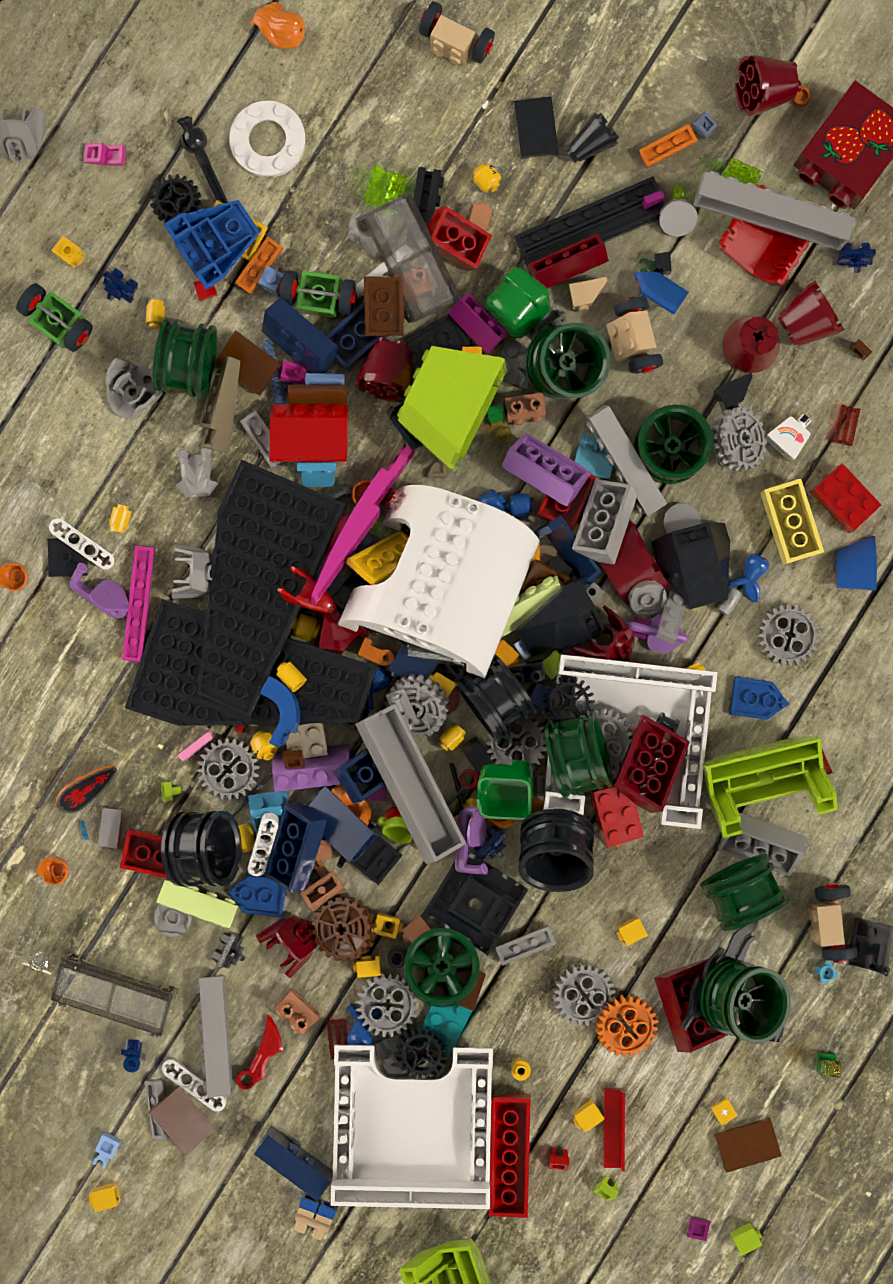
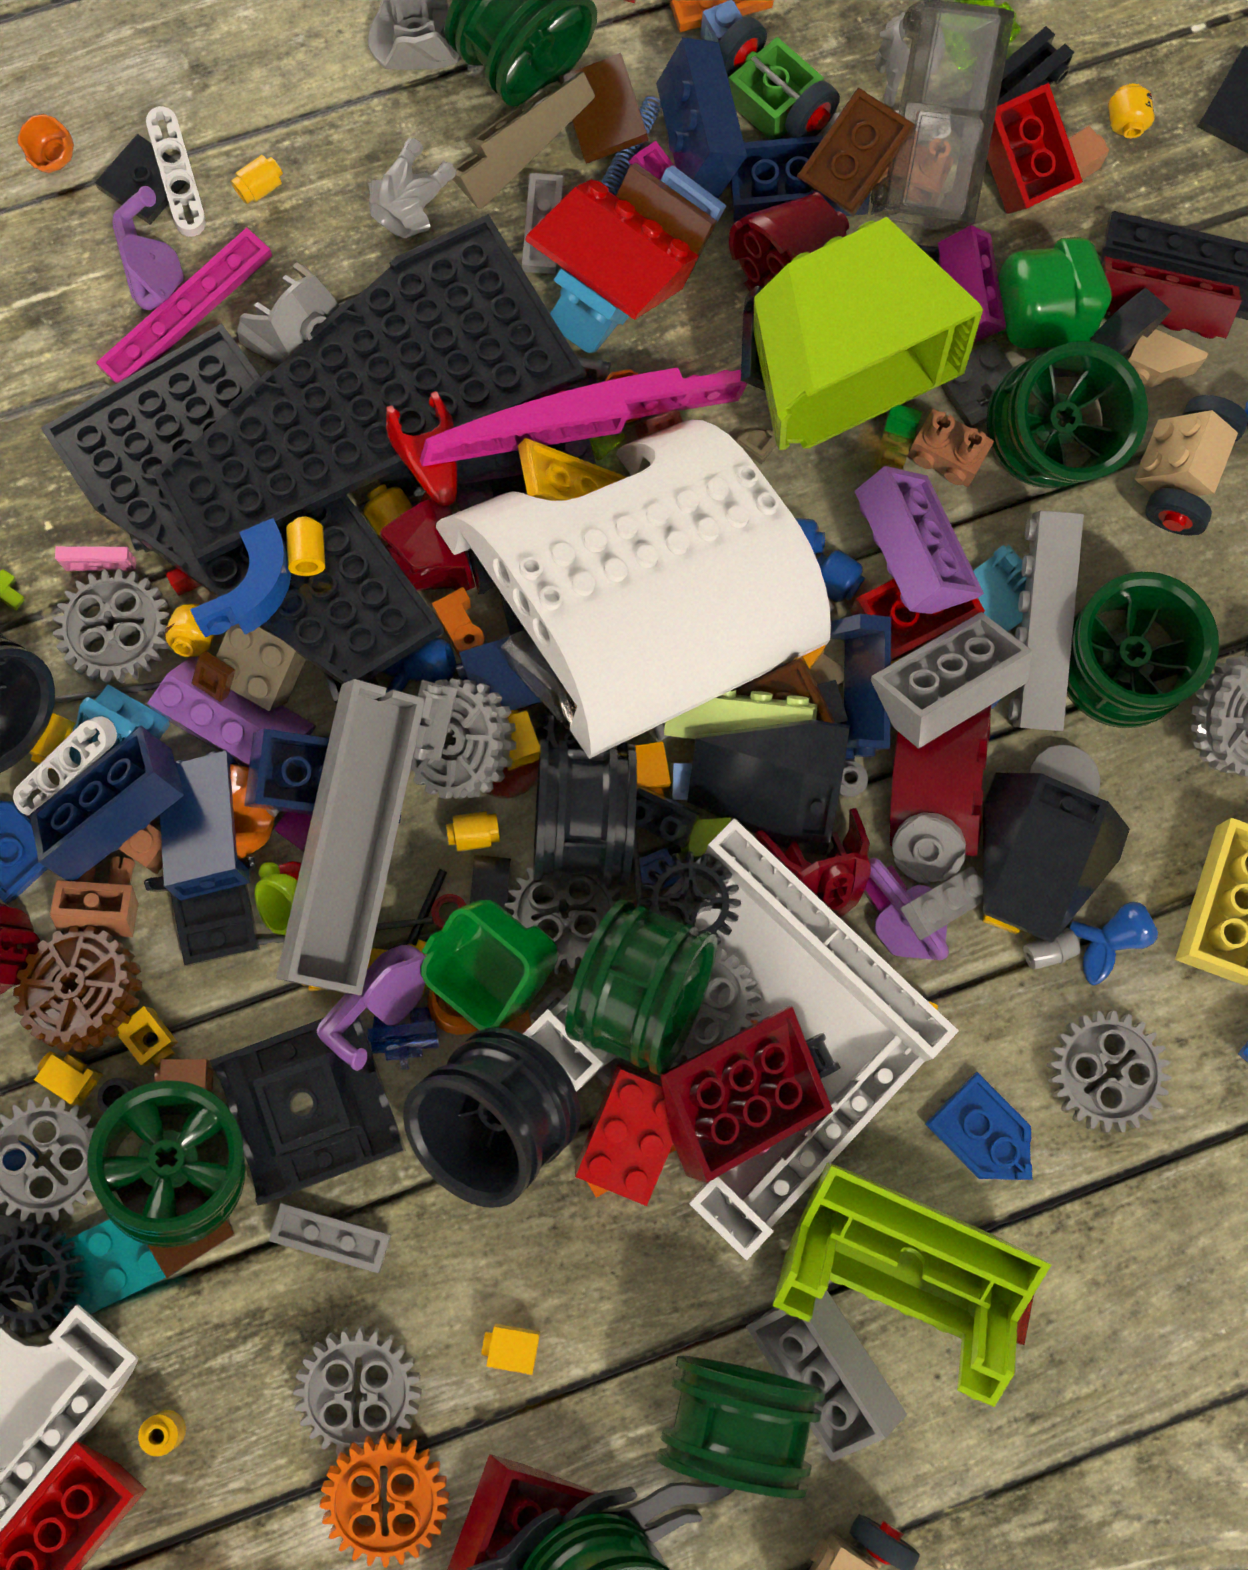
camera: 35 degrees right, 10 degrees down
none -> black slope [1091,288,1172,357]

